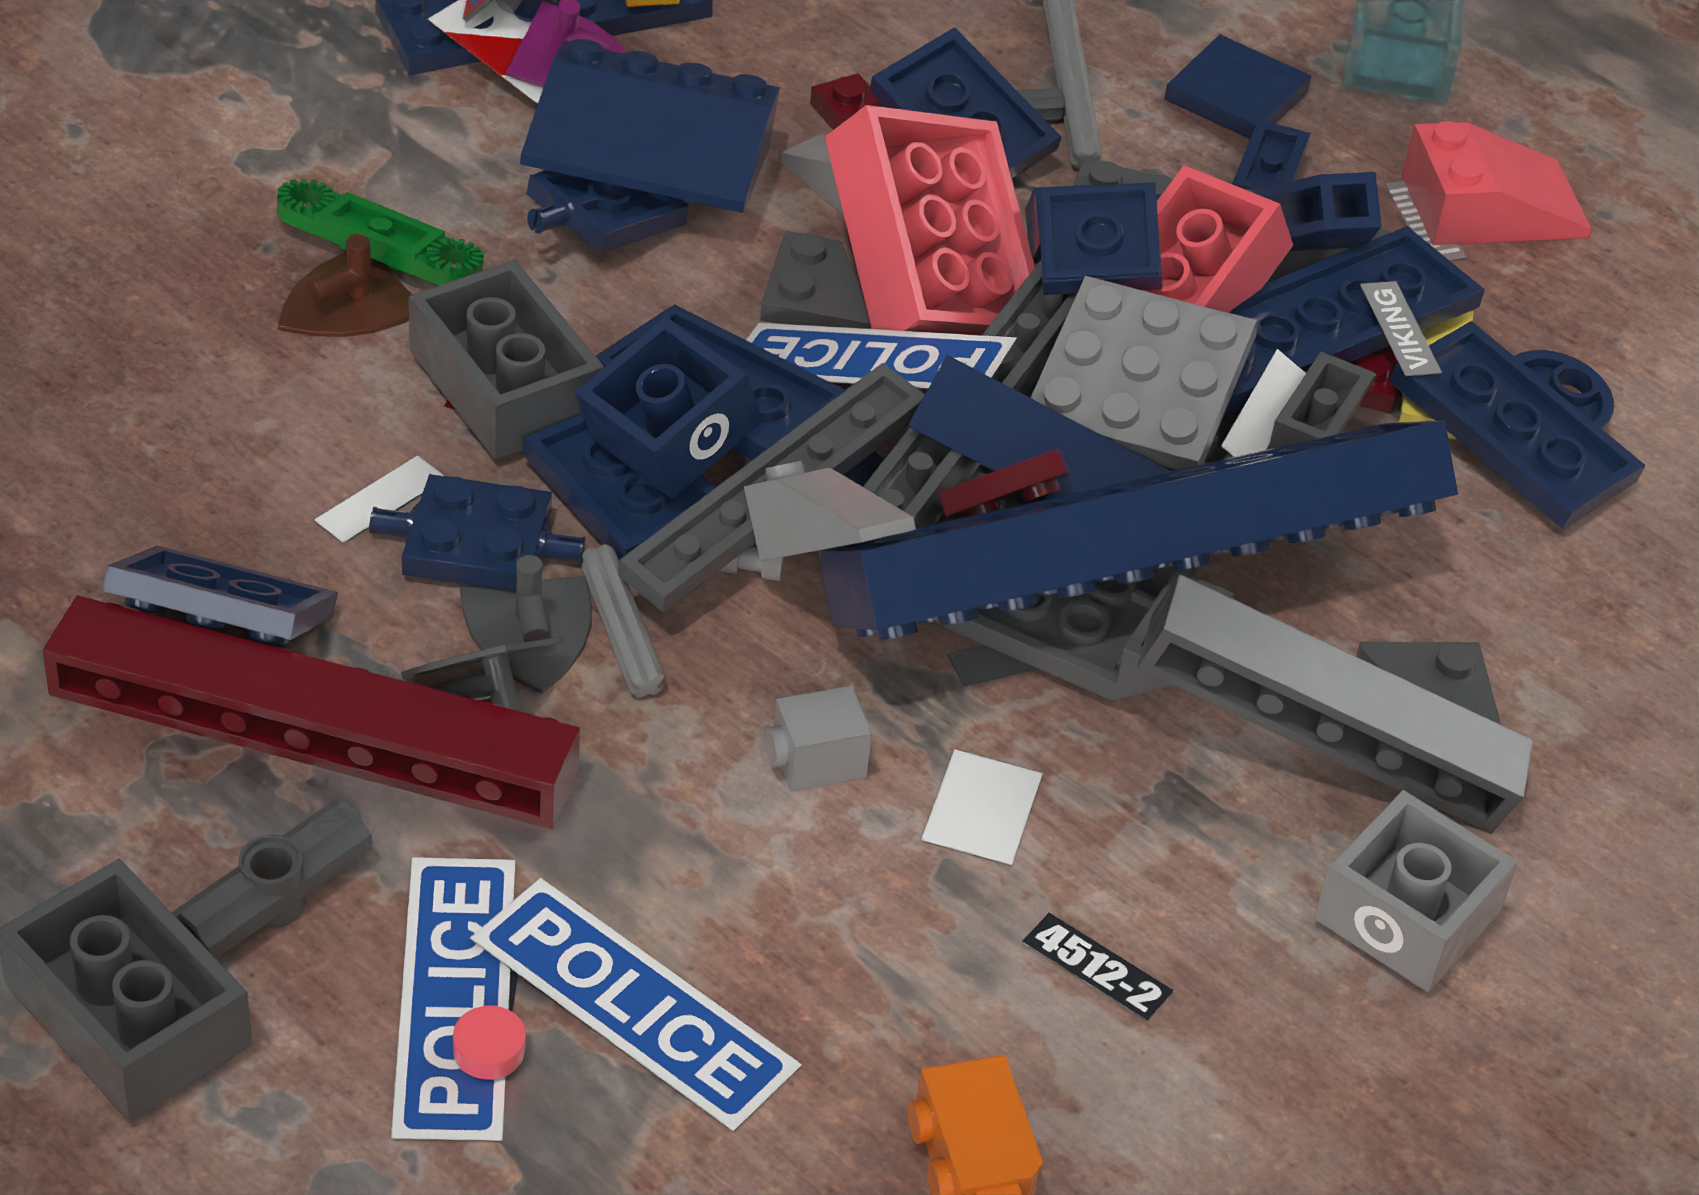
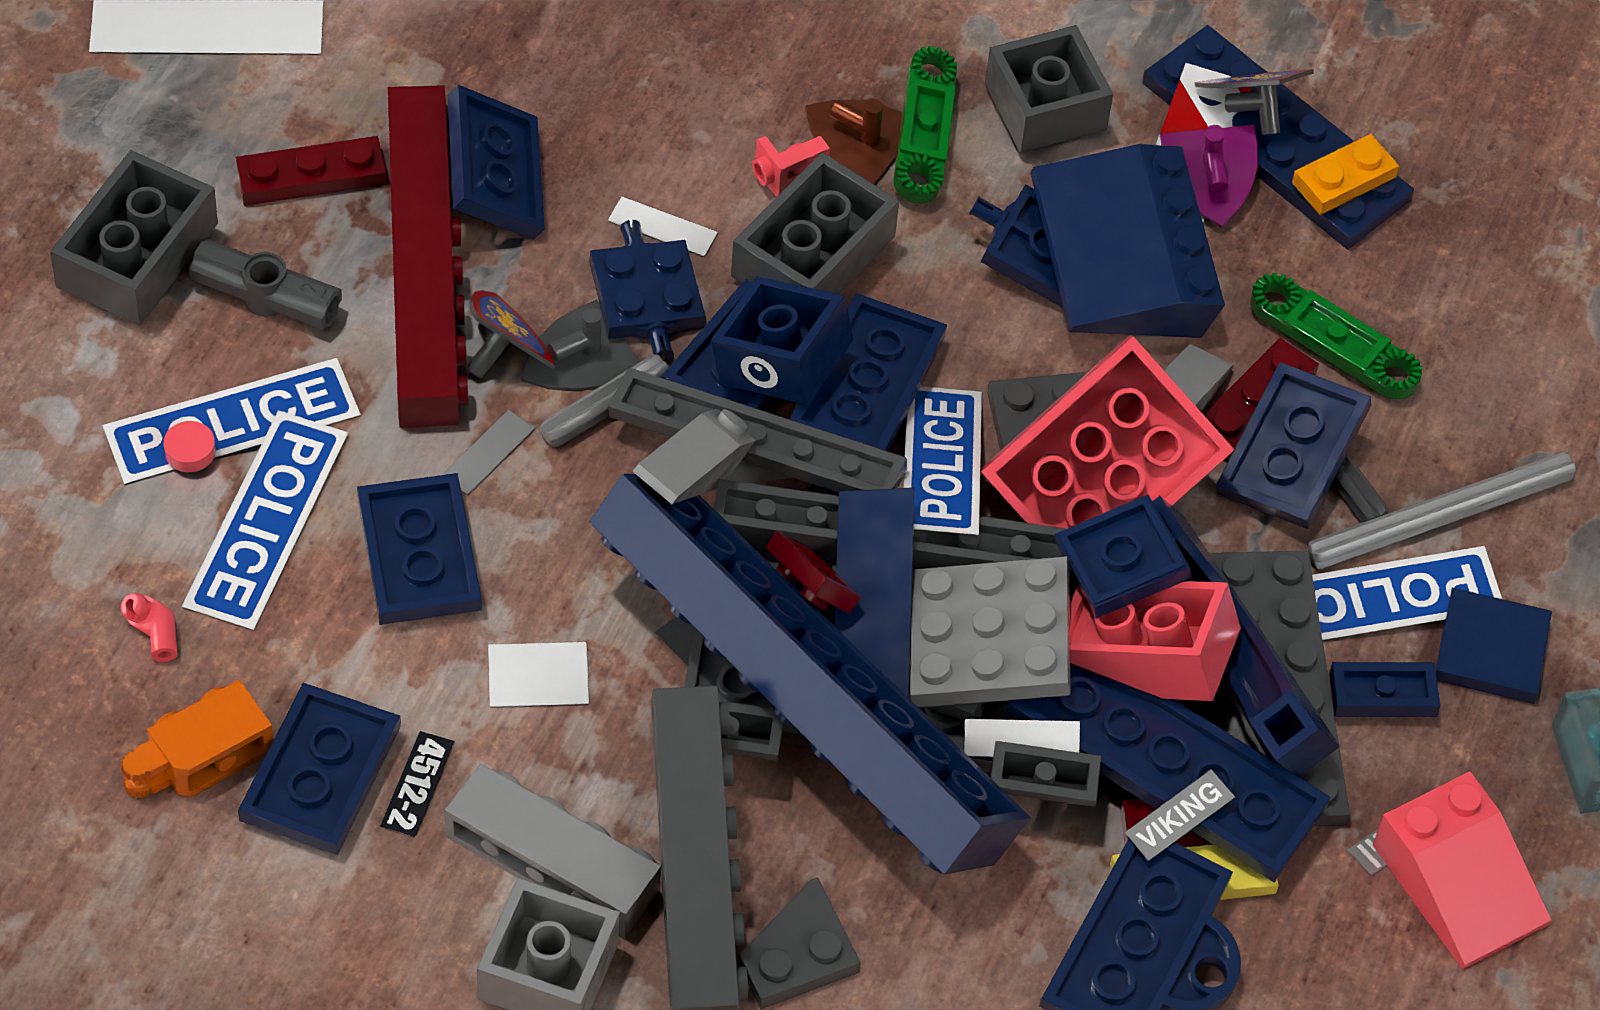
camera: 70 degrees right, 10 degrees up
light grey brick [765,686,872,792] -> none
none -> coral arm [120,593,177,662]
none -> dark red plate [235,136,387,206]
none -> dark blue plate [238,682,401,855]
none -> dark blue plate [357,473,482,625]
none -> light grey sticker [442,409,535,495]
none -> light grey brick [444,763,661,940]
none -> coral bracket [752,136,830,197]
none -> dark grey brick [985,25,1113,153]
none -> green plate [1250,272,1422,399]
none -> sticker [1312,546,1502,640]

